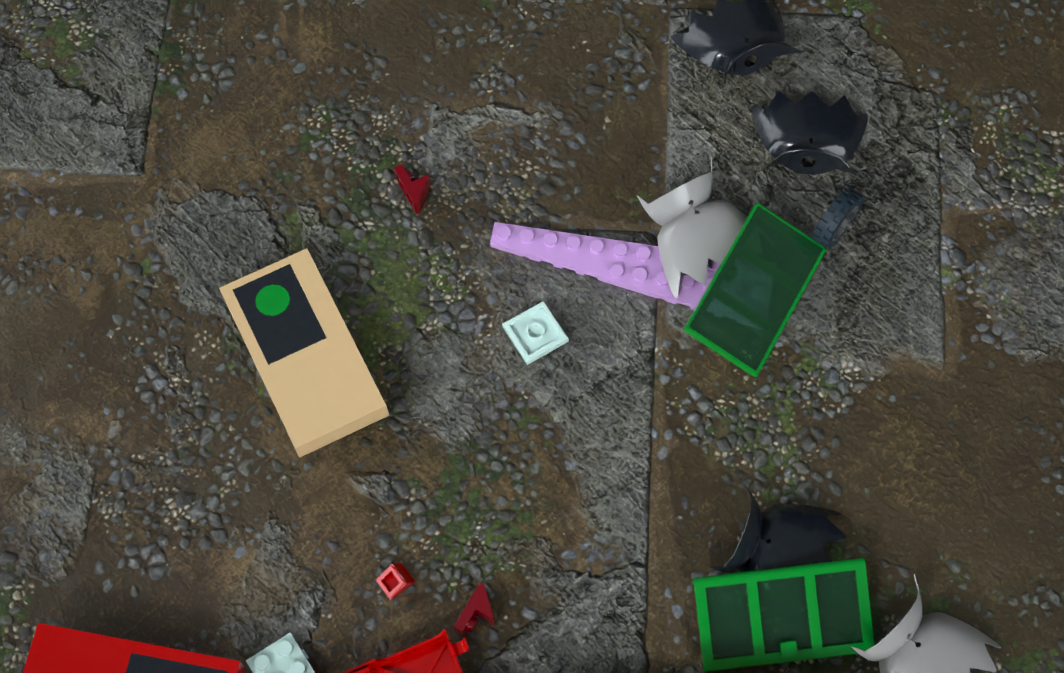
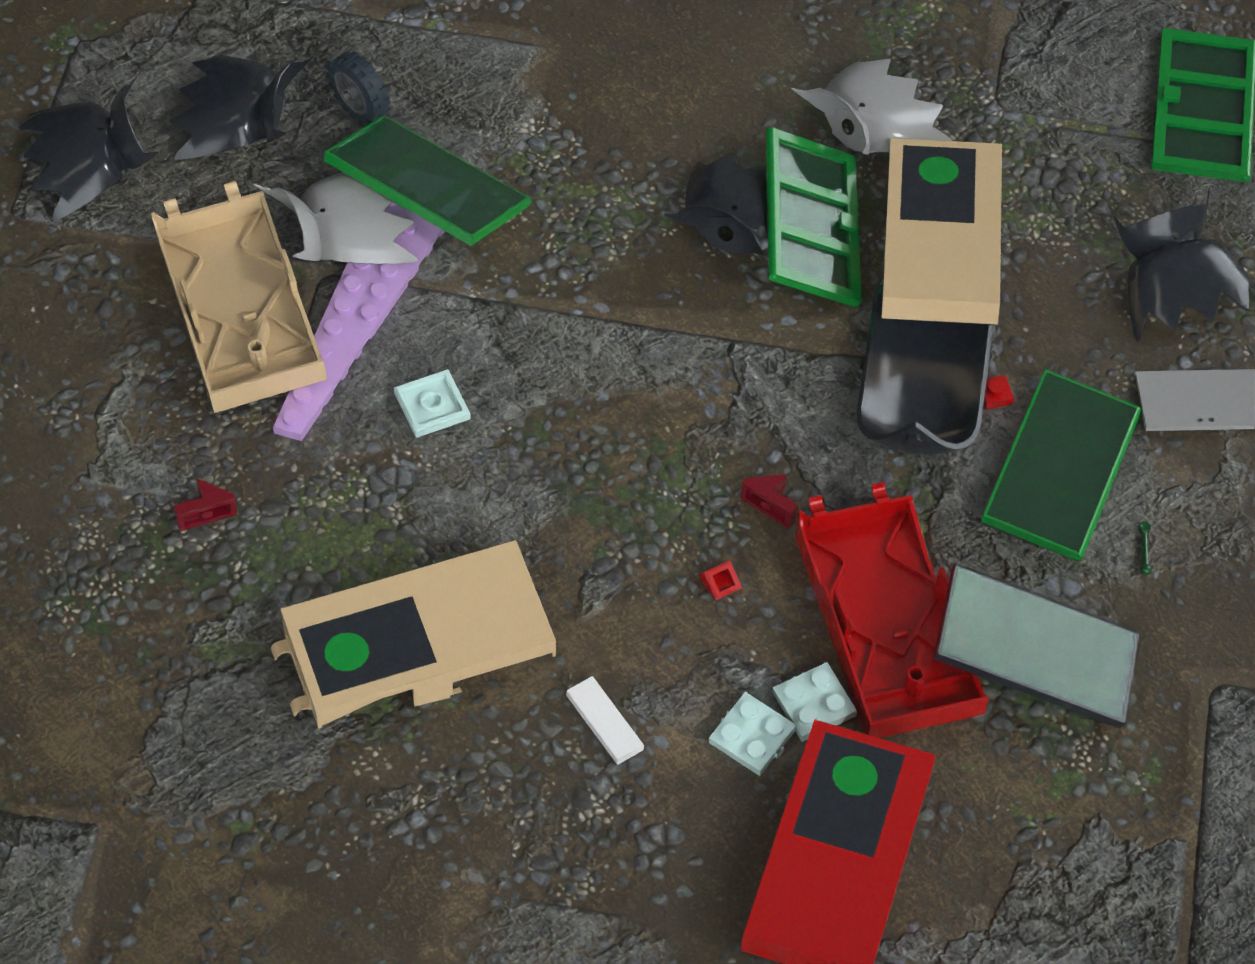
camera: 90 degrees left, 10 degrees down
none -> tan piece [151,181,327,413]
none -> white tile [566,676,644,765]
none -> light aqua plate [709,692,796,776]

